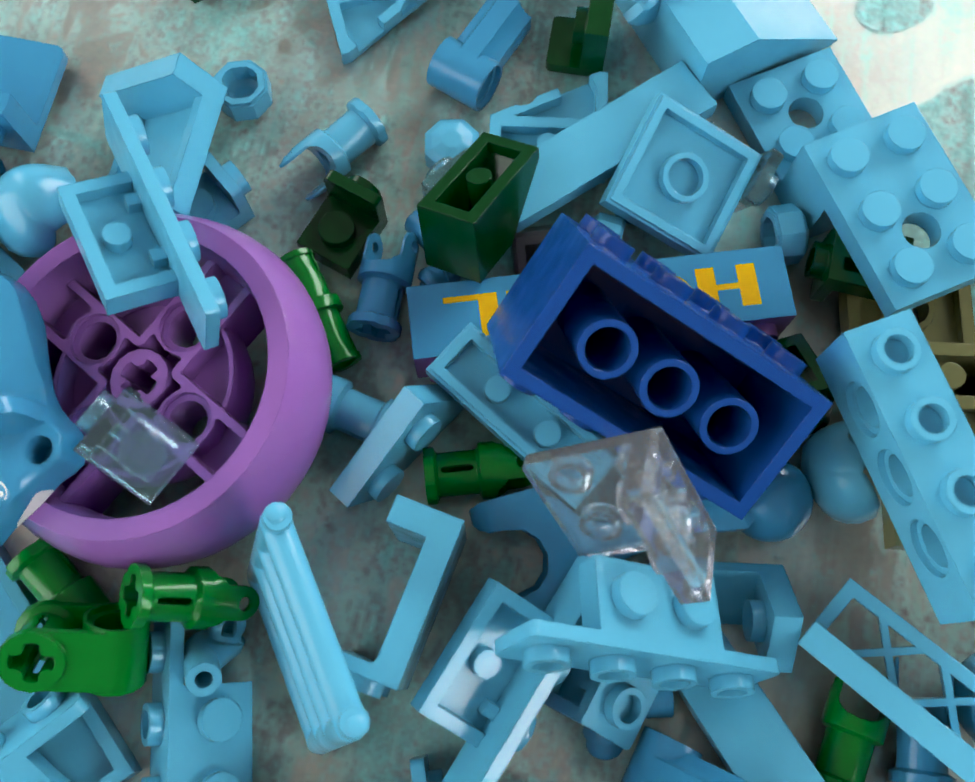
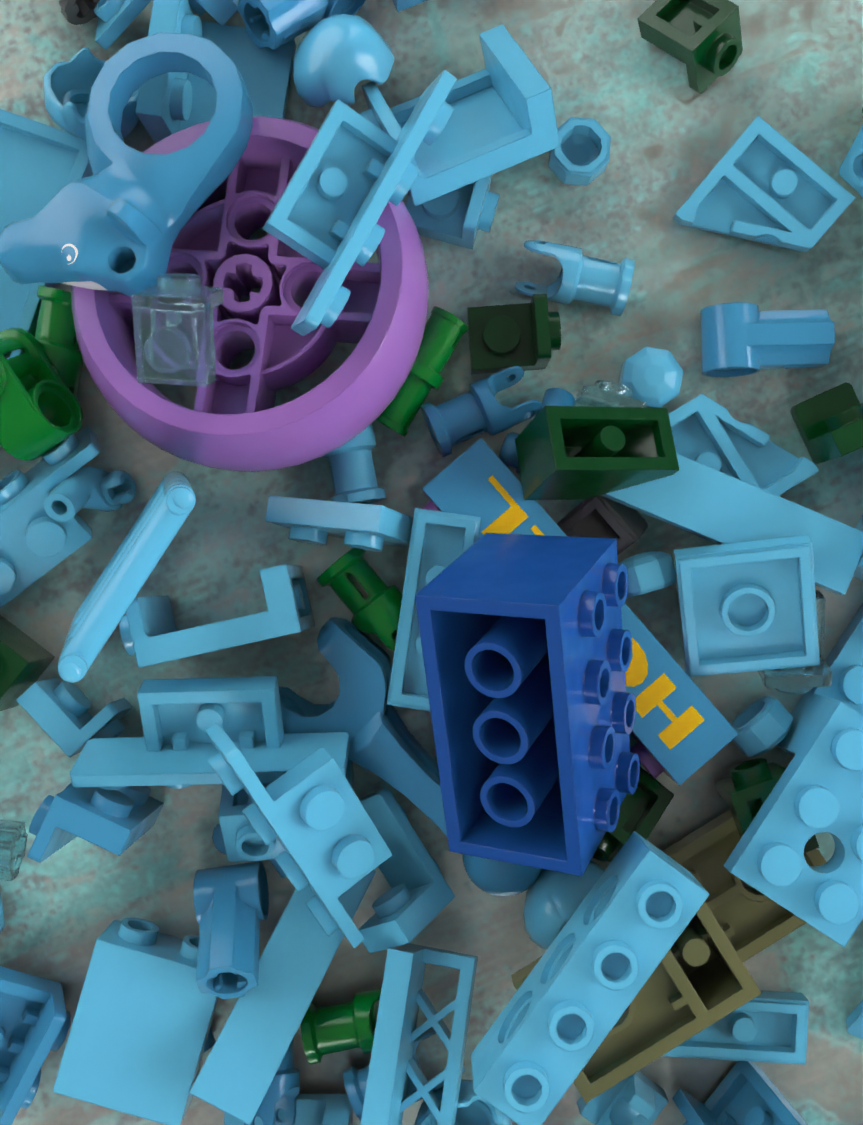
camera: 55 degrees right, 15 degrees up
green piece [119,563,259,630] -> none
clear bracket [522,427,717,605] -> none

